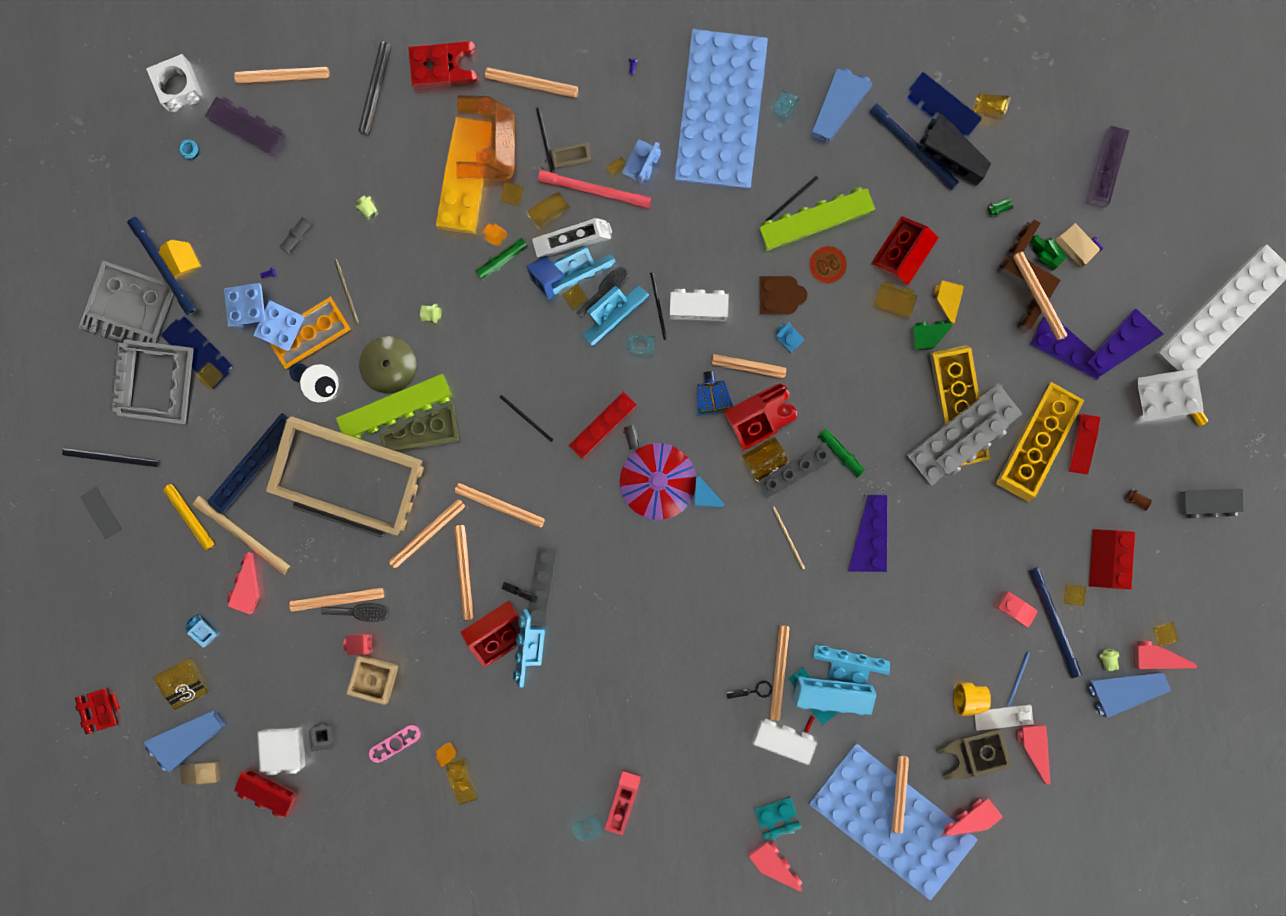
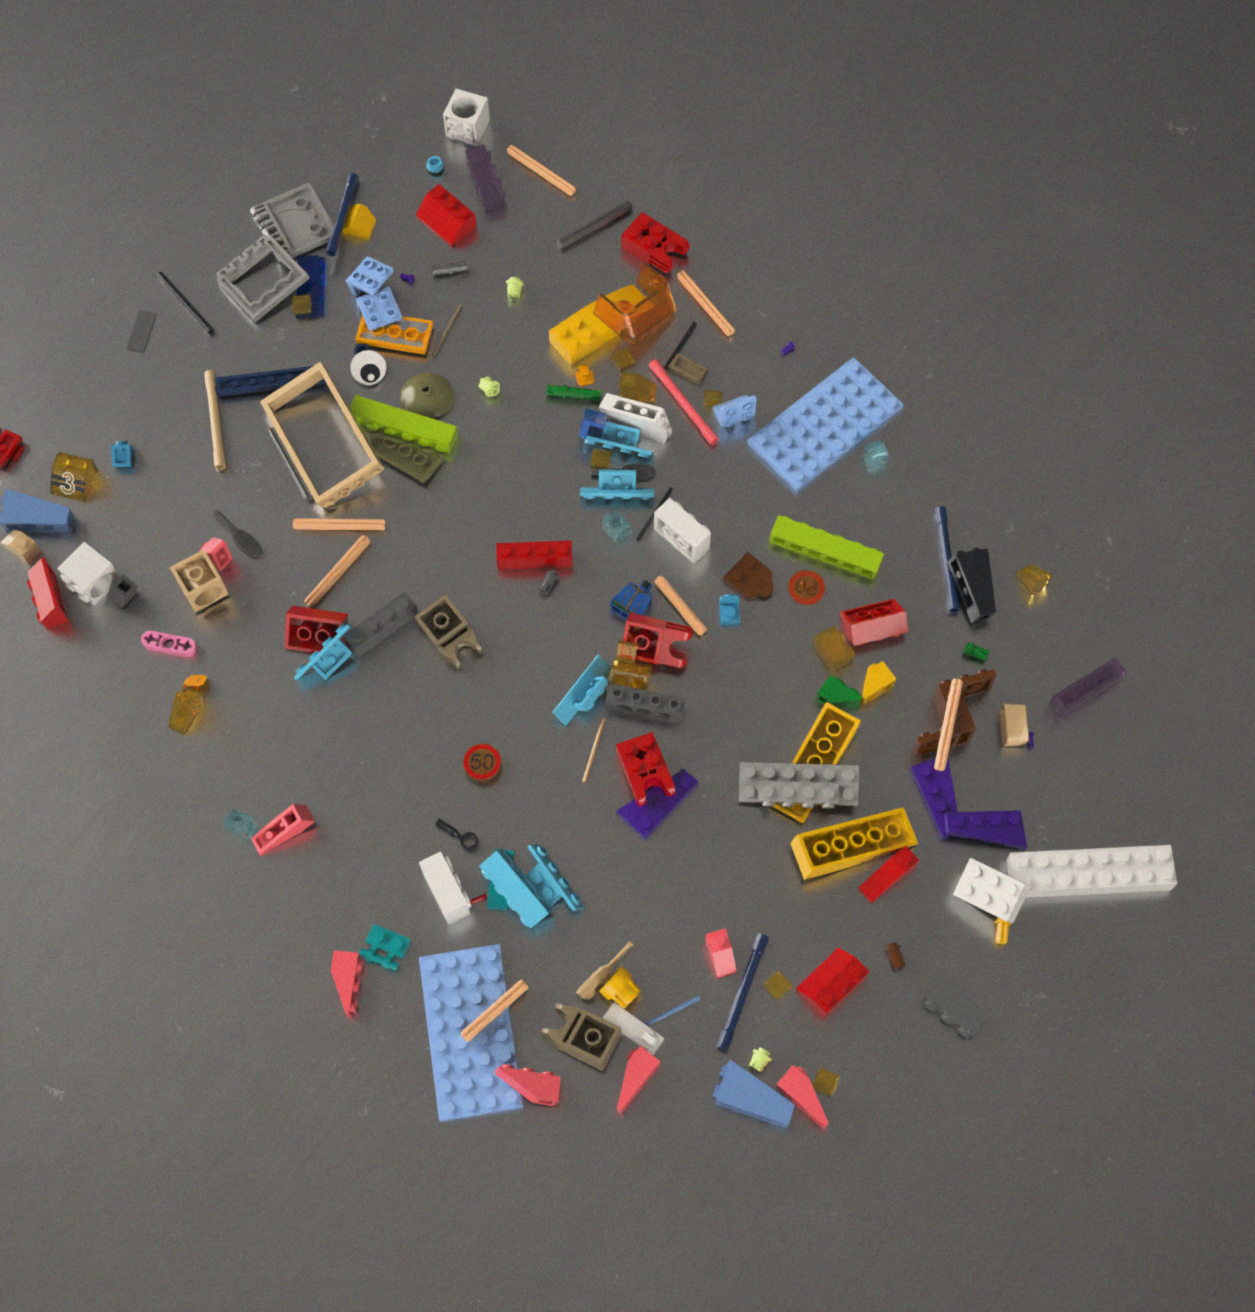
camera: 45 degrees right, 20 degrees down
yellow axle [163,484,214,550] -> none
coral slope [227,552,259,614] -> none
light nougat axle [289,588,384,612] -> none
light nougat axle [455,483,545,528] -> none
black axle [499,395,554,442] -> none
black piece [501,582,538,603] -> none
dish [620,443,696,520] -> none
dark azure slope [694,476,725,507] -> none
black axle [765,176,819,221] -> none
light nougat axle [770,625,790,721] -> none
medium blue slope [811,68,873,142] -> none
green pin [818,428,866,478] -> none
clear blue windscreen [907,72,983,136] -> none
green rock [1031,235,1067,270] -> none
none -> dark tan brick [414,594,483,669]
none -> red slope [416,184,477,247]
none -> piece [463,743,502,781]
none -> medium azure bracket [552,655,612,726]
none -> tan piece [576,941,633,1000]
none -> clear yellow tile [616,640,638,664]
none -> red brick [616,732,675,807]

